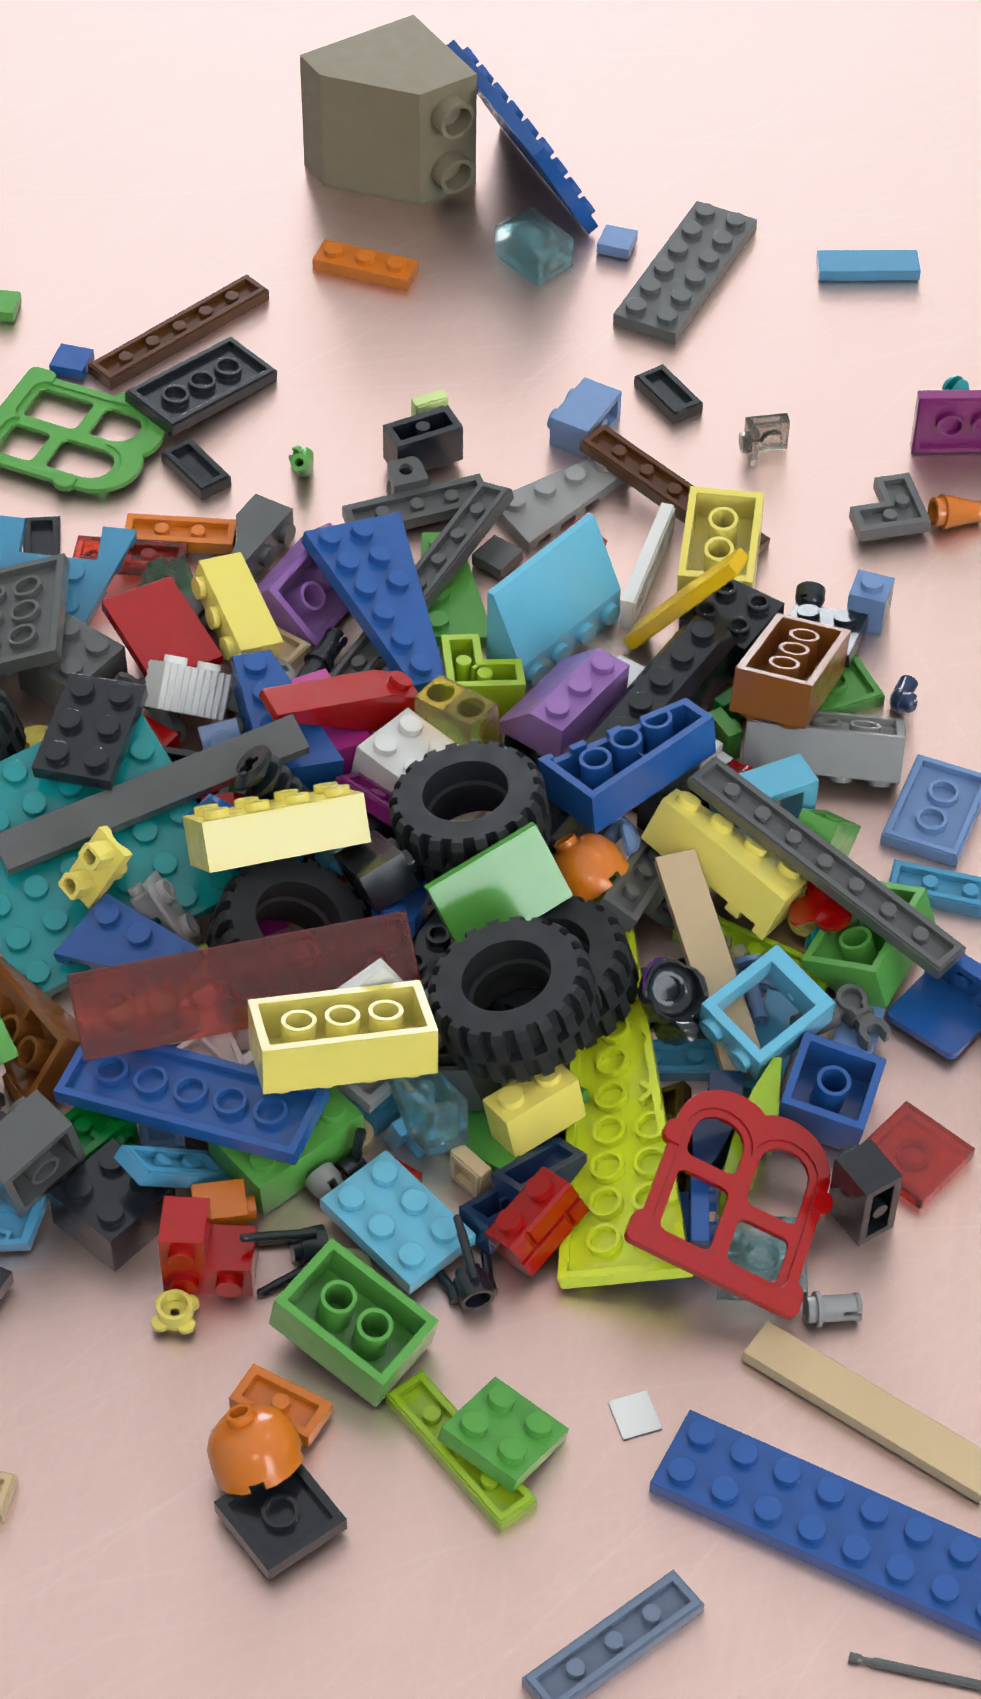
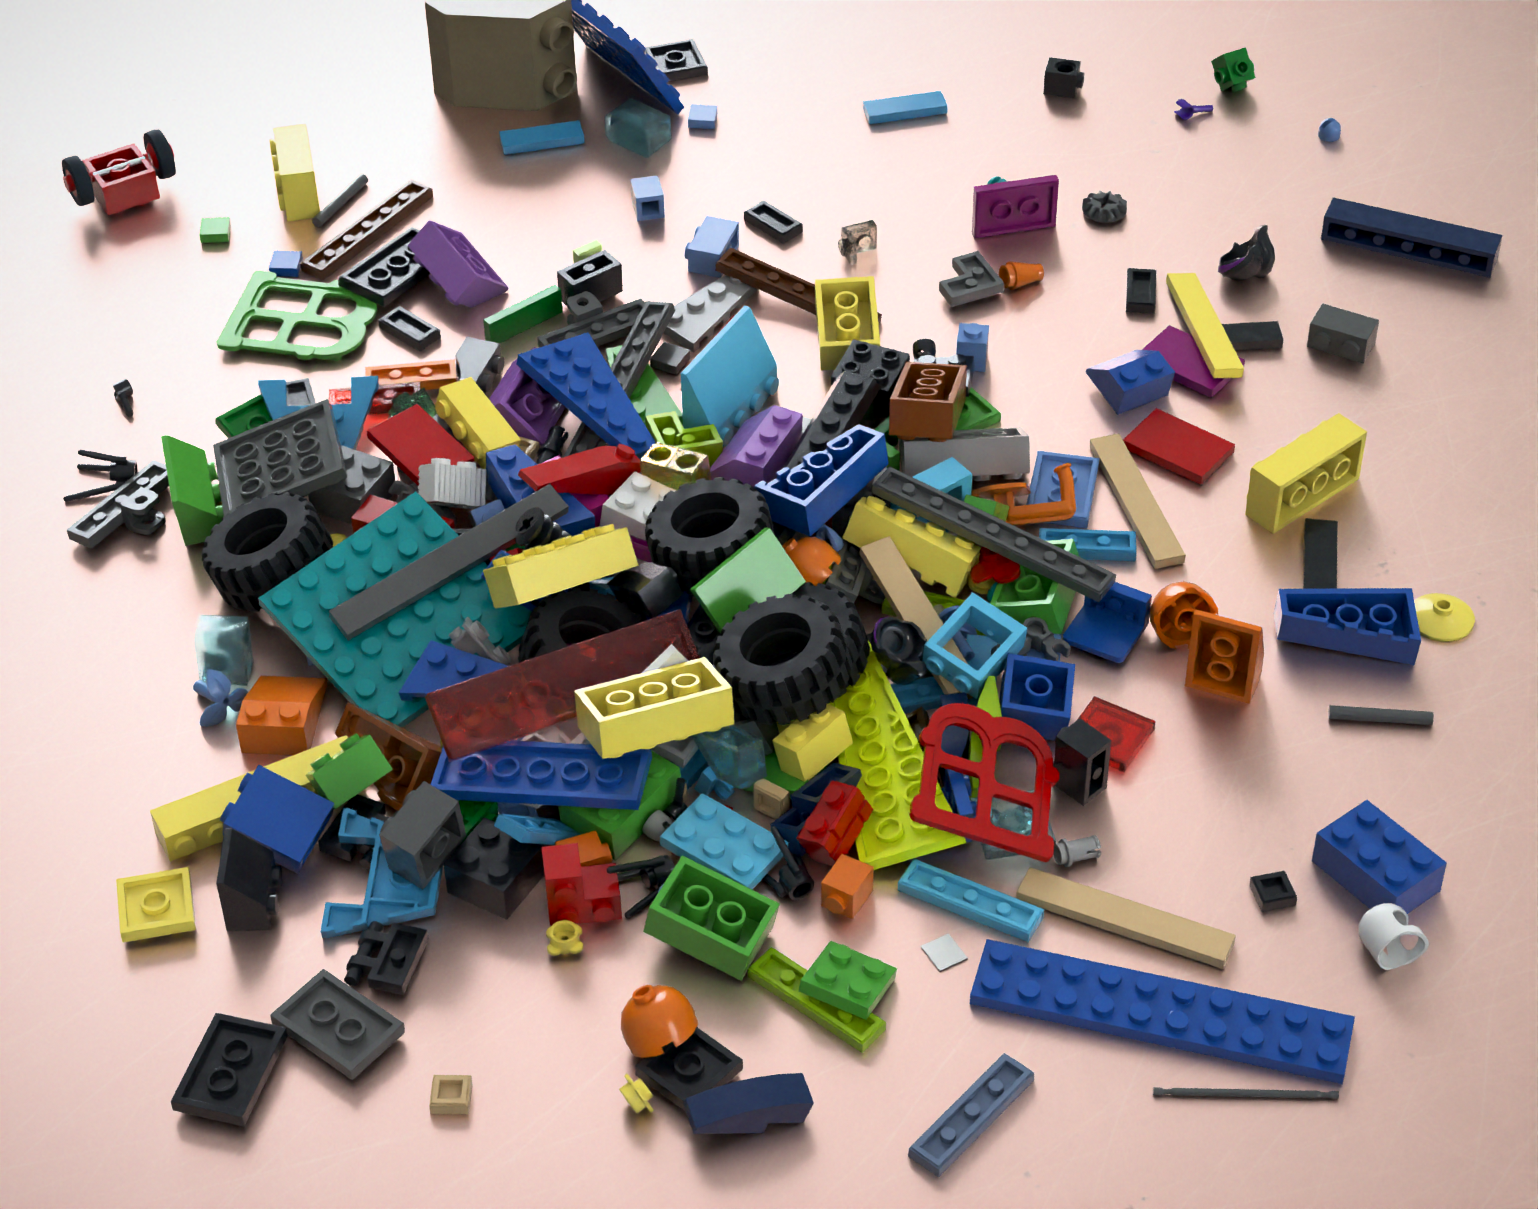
camera: 10 degrees left, 5 degrees down
black plate [31,673,148,791] -> none
light yellow hips [58,825,133,909] -> none
orange plate [229,1363,333,1448] -> none
bright green arm [289,445,314,478] -> none
orange plate [312,239,419,291] -> none
dark grey plate [613,201,757,344] -> none
white tile [619,502,675,629] -> none
yellow tile [623,547,749,650] -> none
dark blue arm [889,675,918,713] -> none
none -> light yellow brick [269,123,320,222]
none -> dark grey bar [312,174,369,227]
none -> medium lavender slope [407,220,509,308]
none -> green tile [483,284,563,343]
none -> dark azure tile [499,120,585,155]
none -> light yellow plate [619,1074,654,1113]
none -> medium blue brick [630,175,665,221]
none -> black tile [644,39,708,82]
none -> dark blue slope [683,1073,814,1134]
none -> orange brick [821,854,874,919]
none -> medium azure tile [898,859,1044,942]
none -> orange piece [971,463,1076,526]

